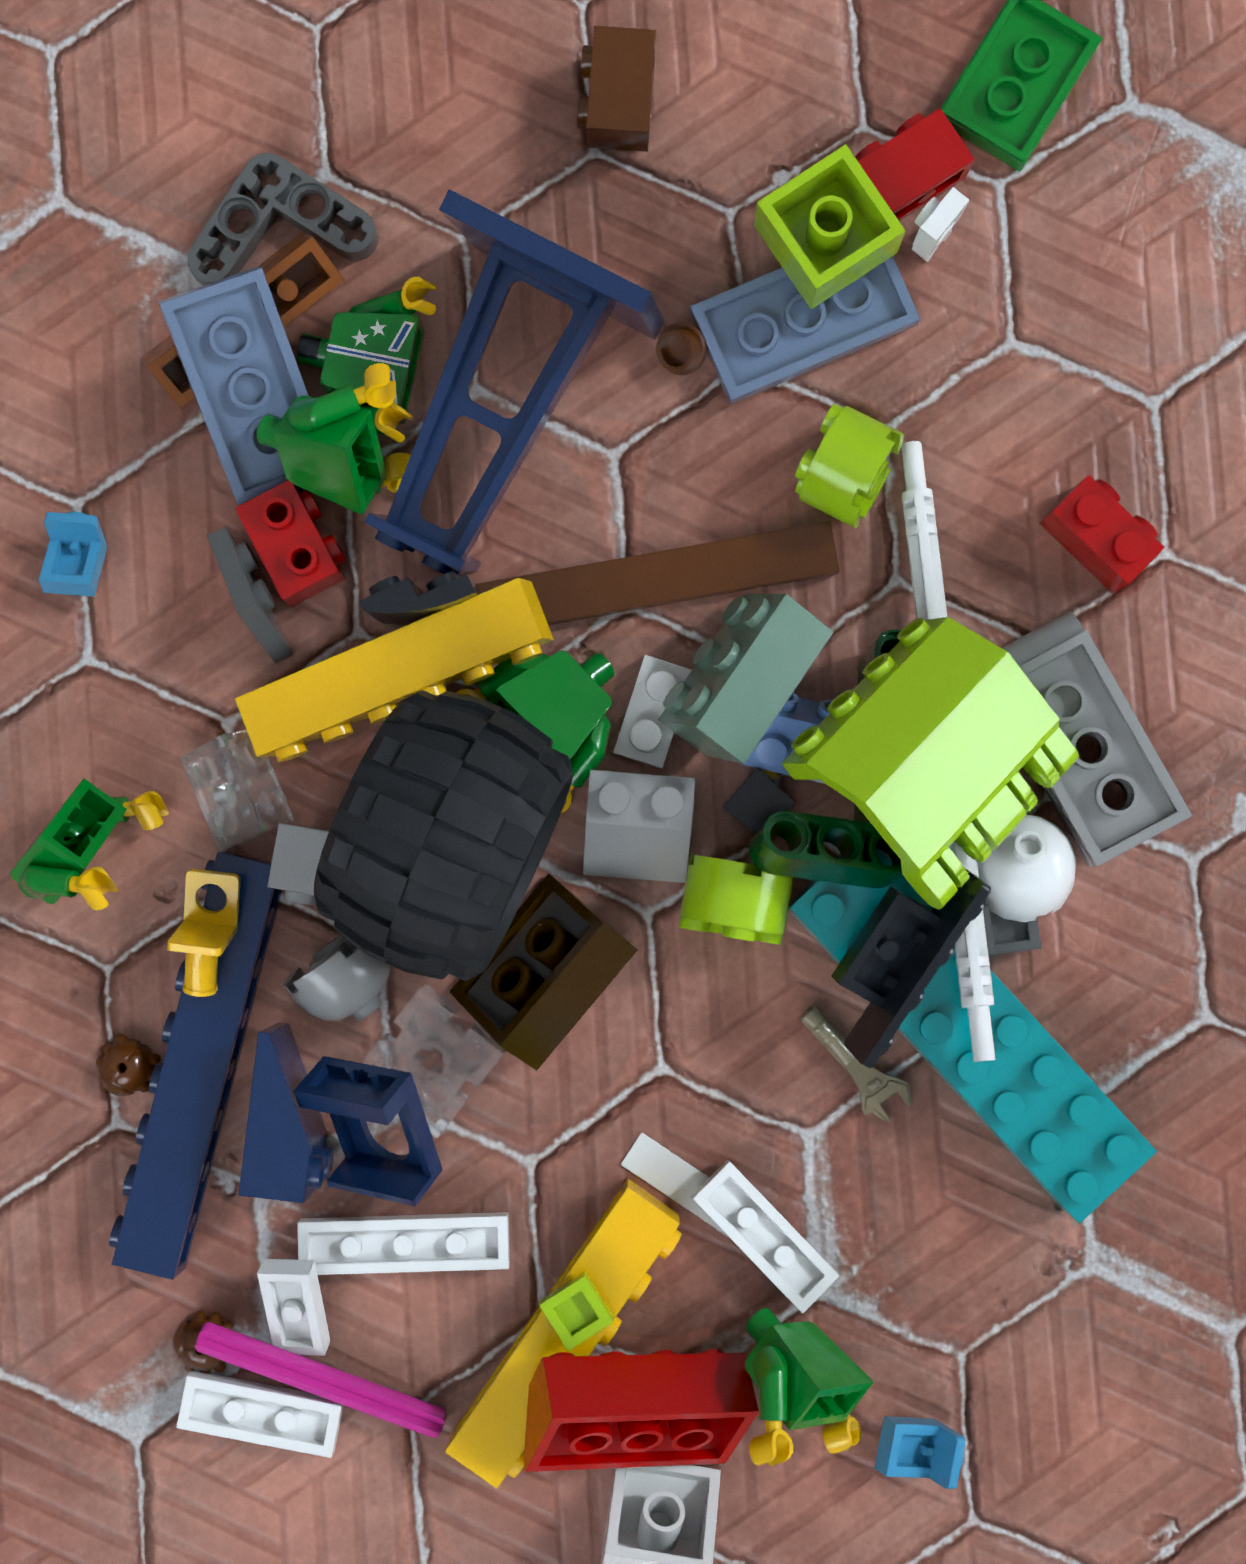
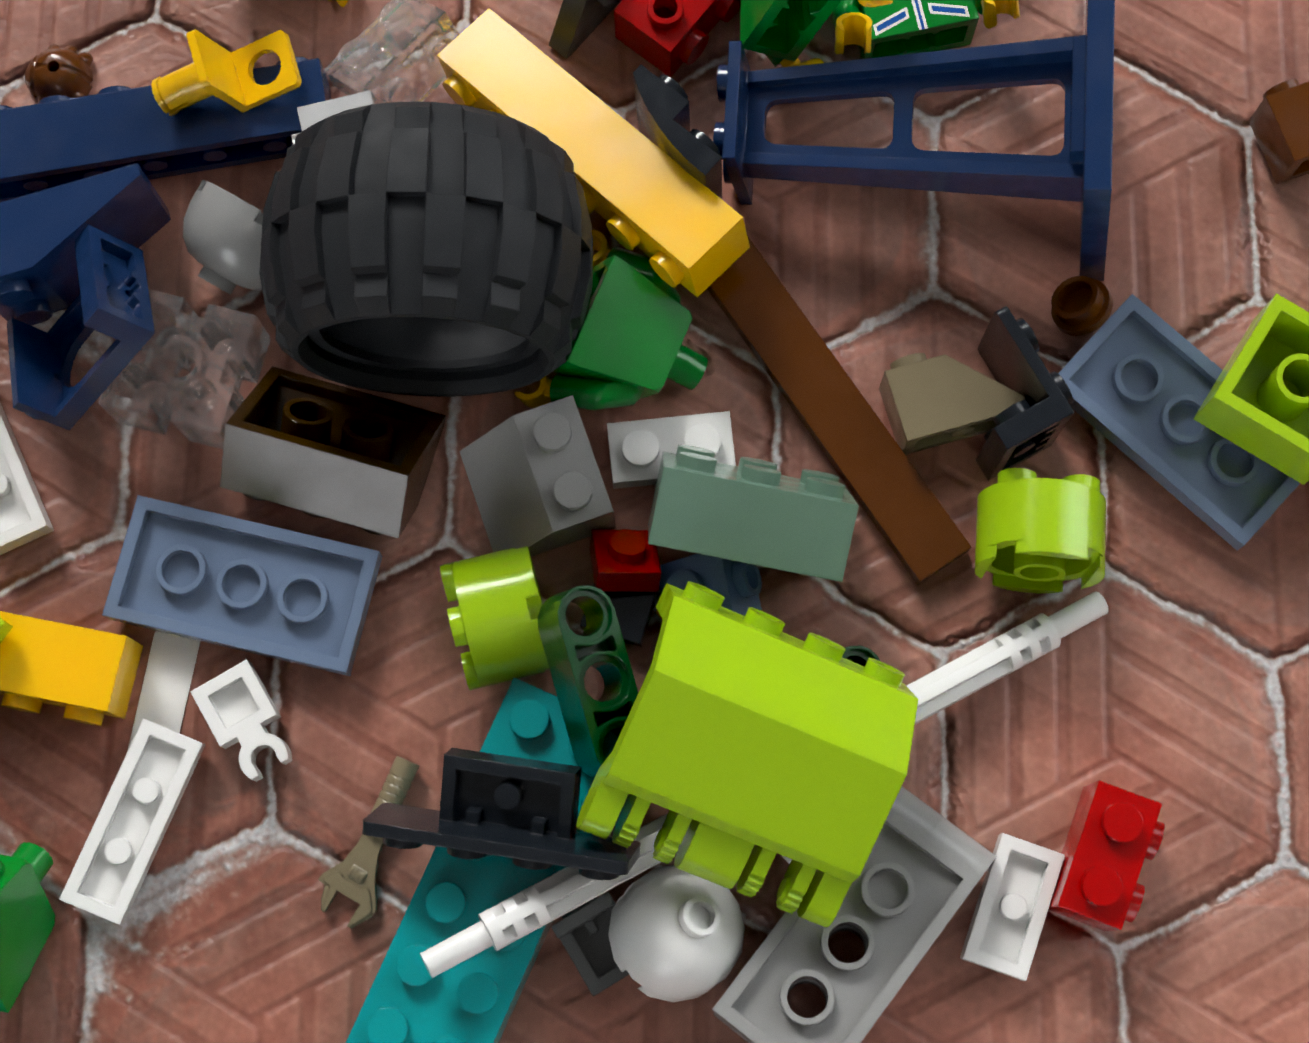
camera: 65 degrees right, 10 degrees down
none -> sand blue plate [102,495,383,676]
none -> white plate [190,659,292,782]
none -> red plate [589,529,662,592]
none -> dark tan slope [879,353,1025,455]
none -> white plate [960,833,1065,981]
none -> black bracket [976,306,1074,481]

